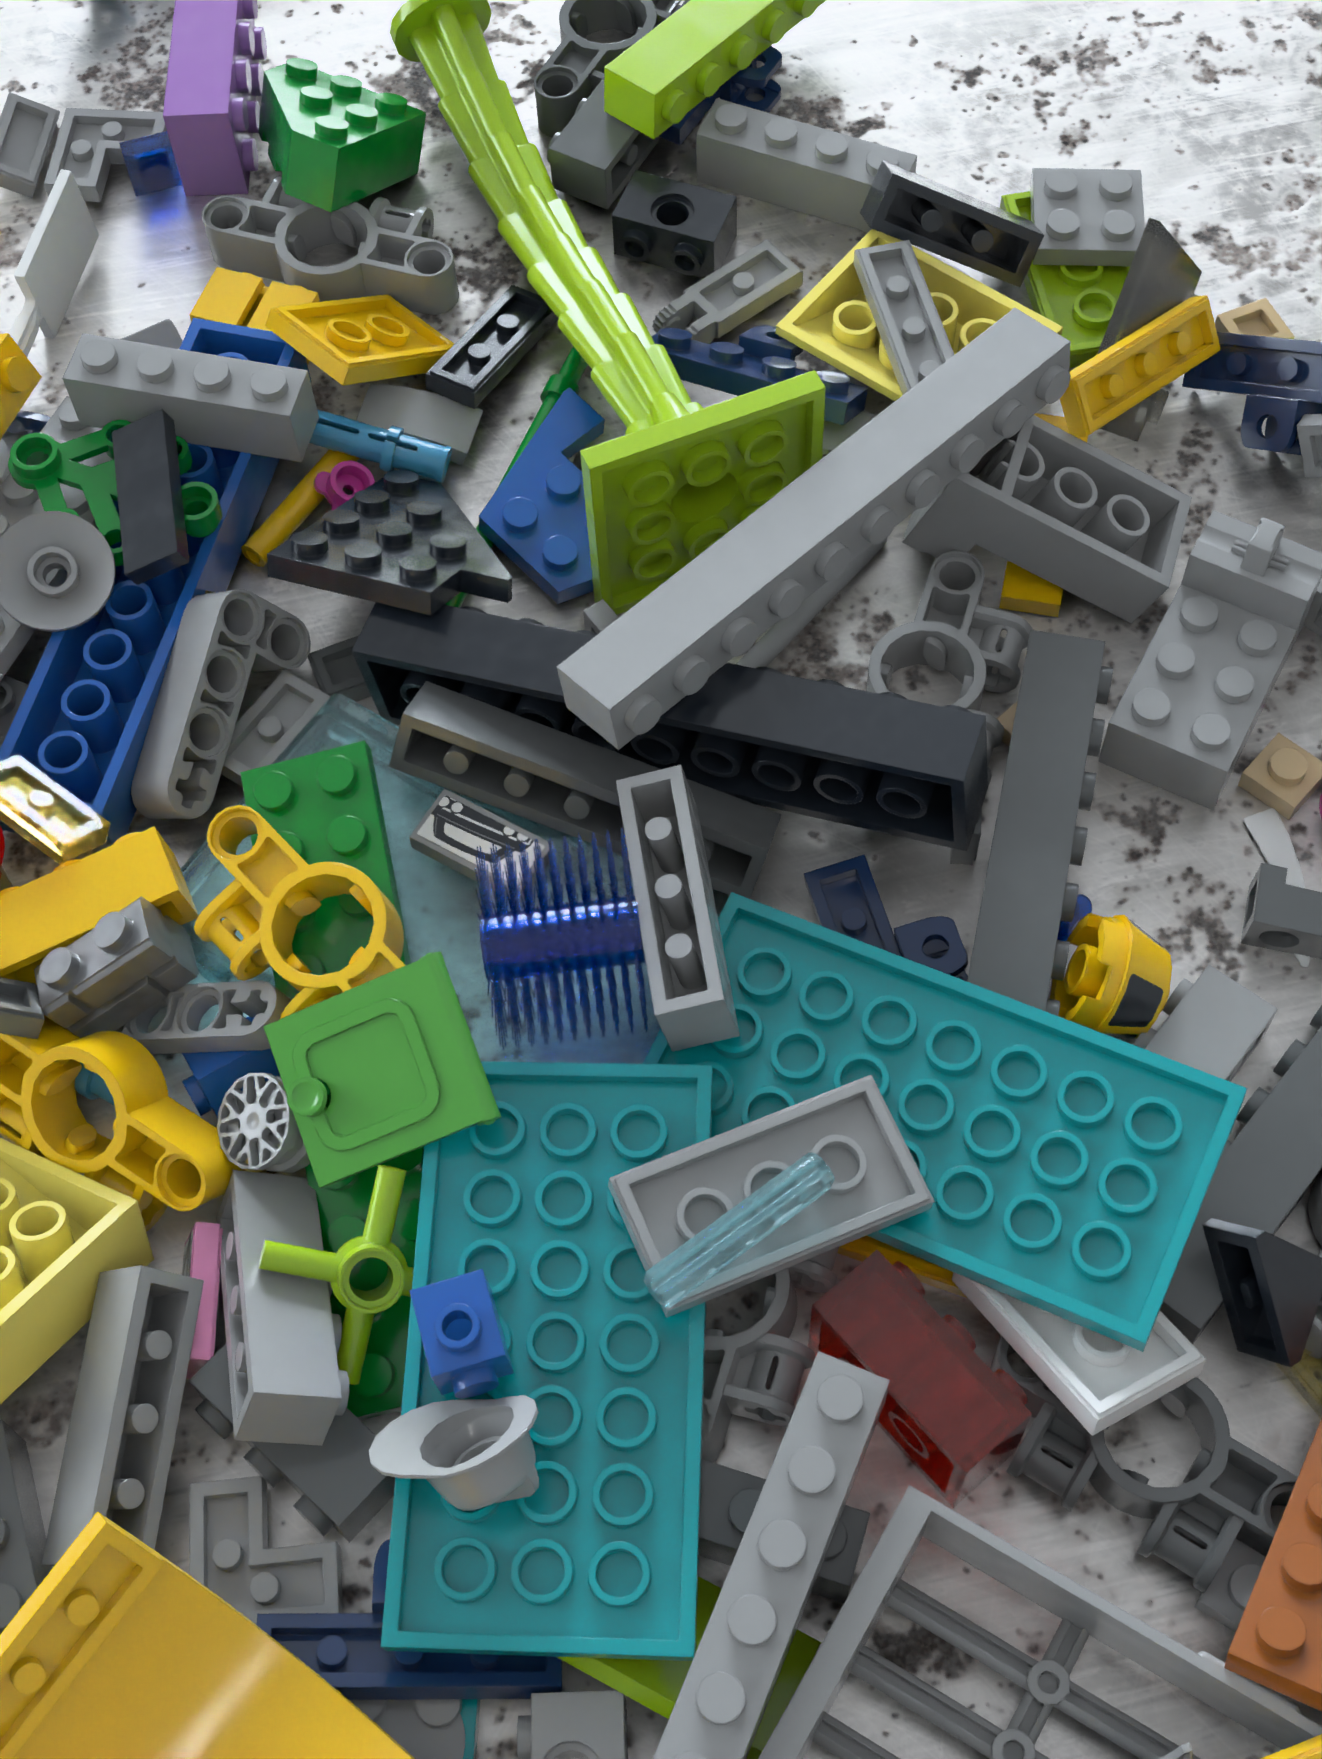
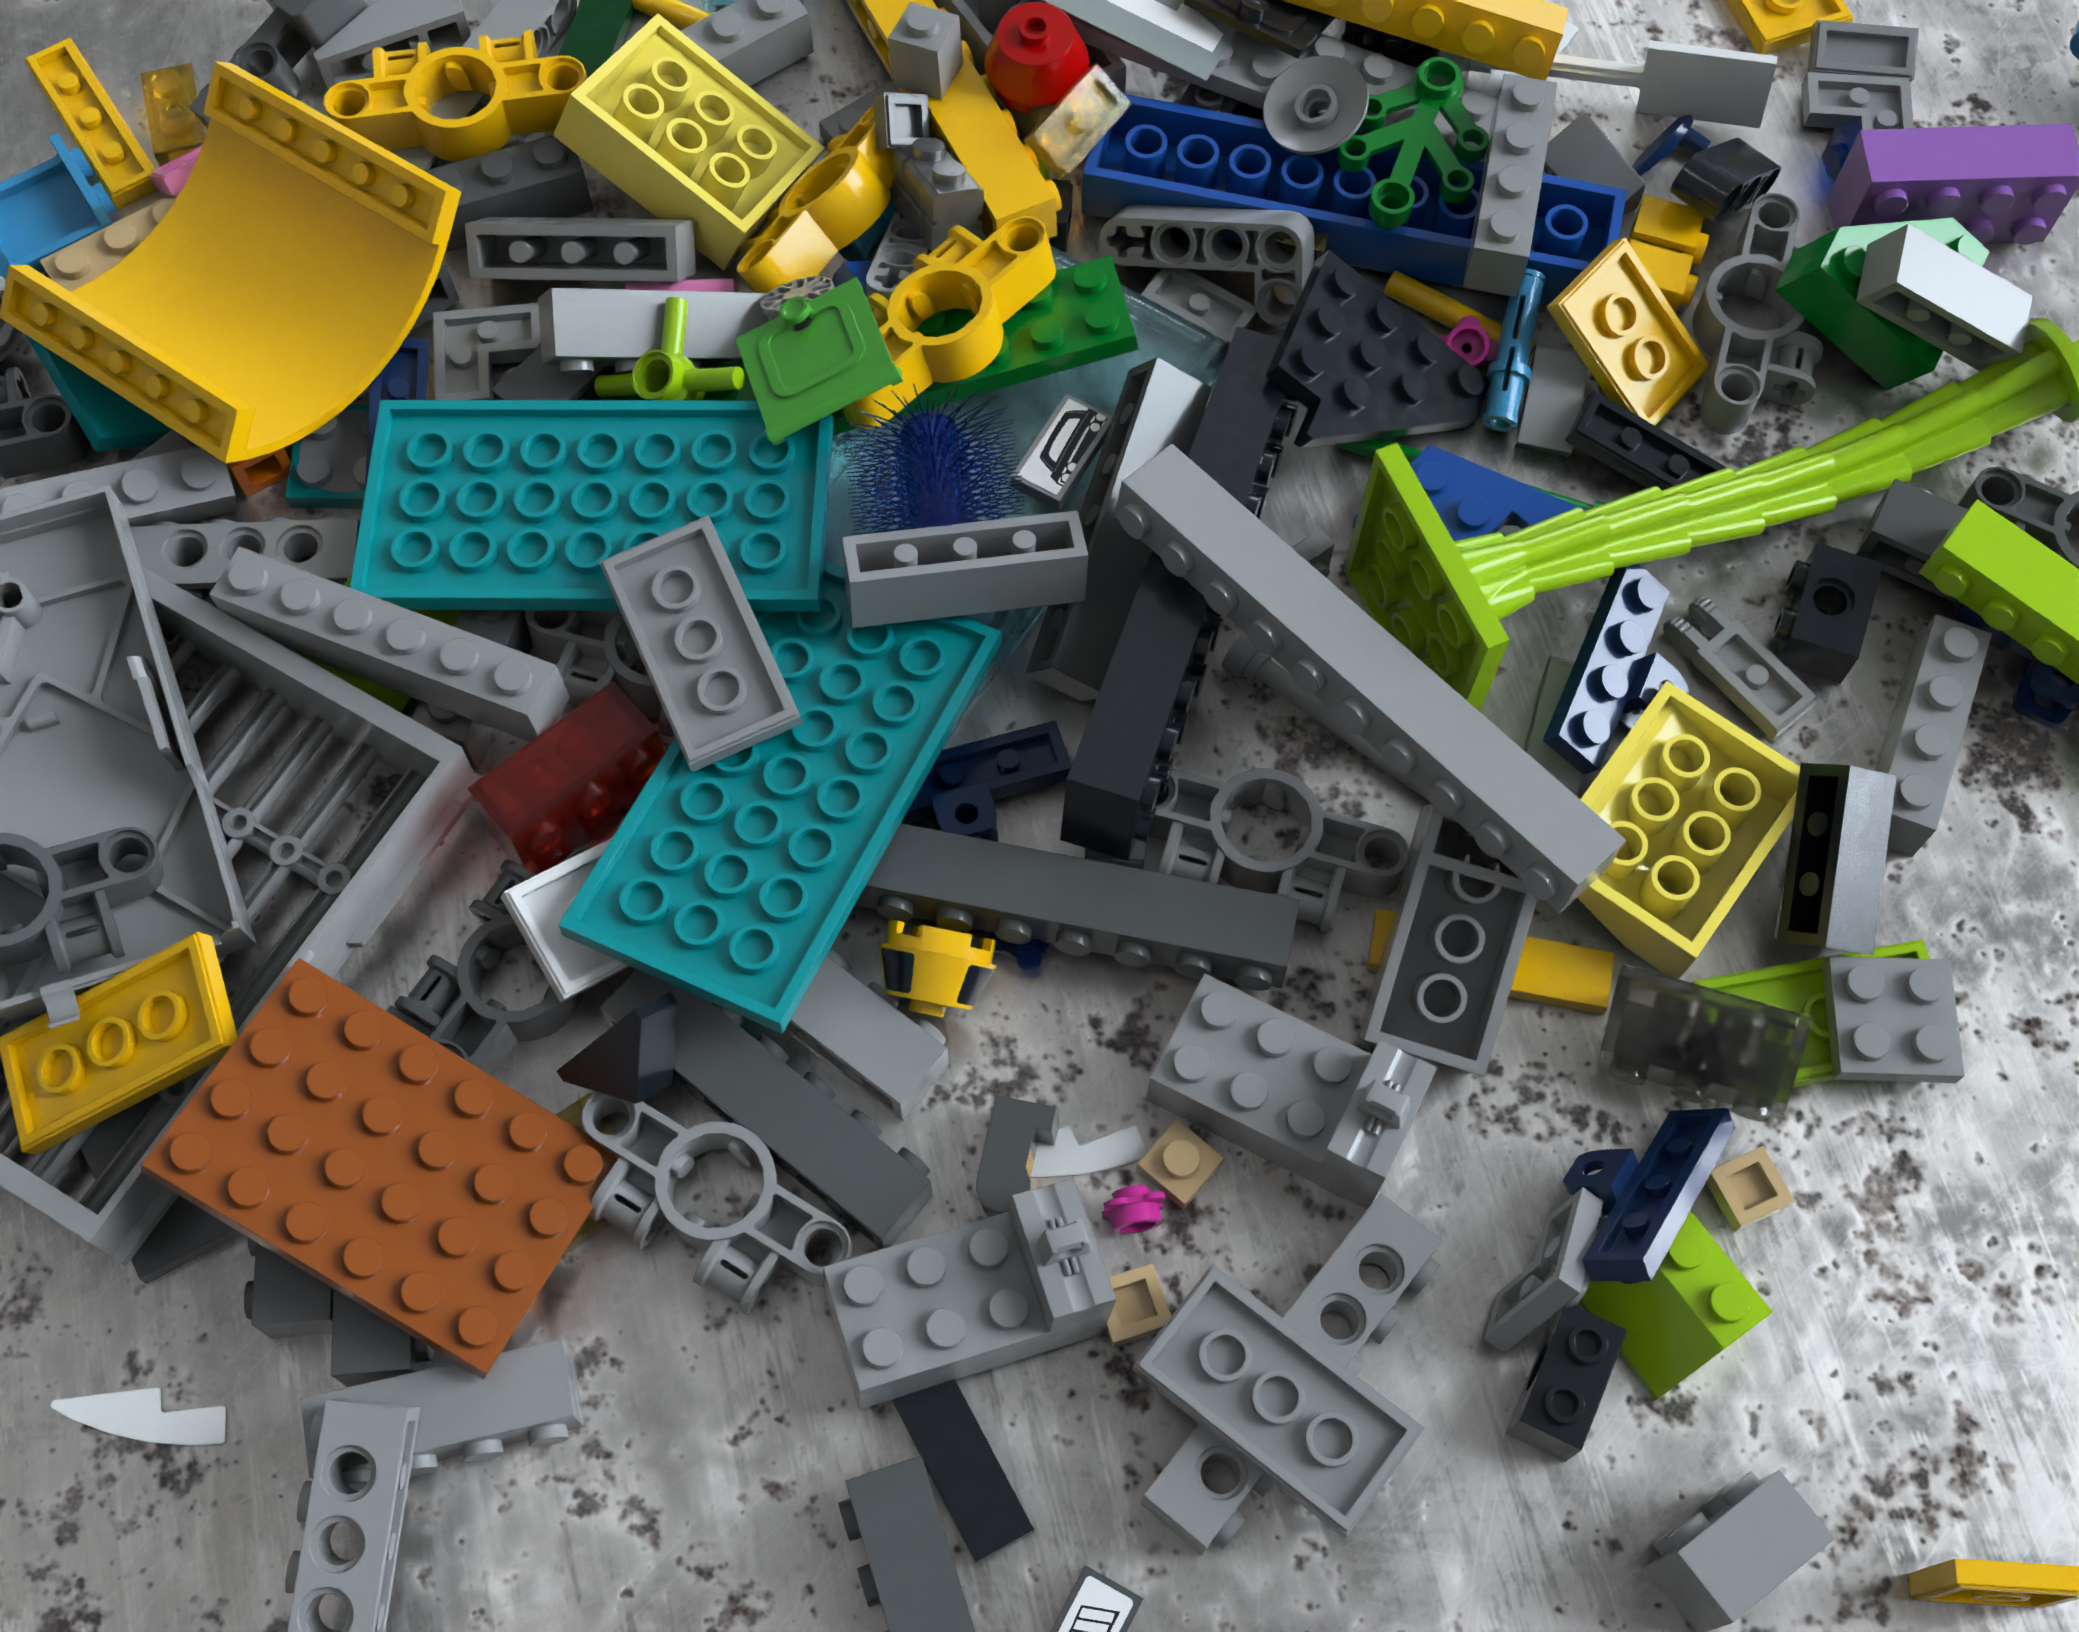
camera: 85 degrees right, 5 degrees up
black tile [112,409,189,585] -> none
light grey piece [369,1395,539,1511] -> none
blue brick [409,1269,514,1398] -> none
clear light blue axle [644,1152,835,1308] -> none
light grey tile [853,240,954,395] -> none
yellow tile [1060,295,1221,437] -> none
none -> dark blue bar [1632,115,1712,176]
none -> black beam [1670,137,1781,223]
none -> brick [1856,224,2032,371]

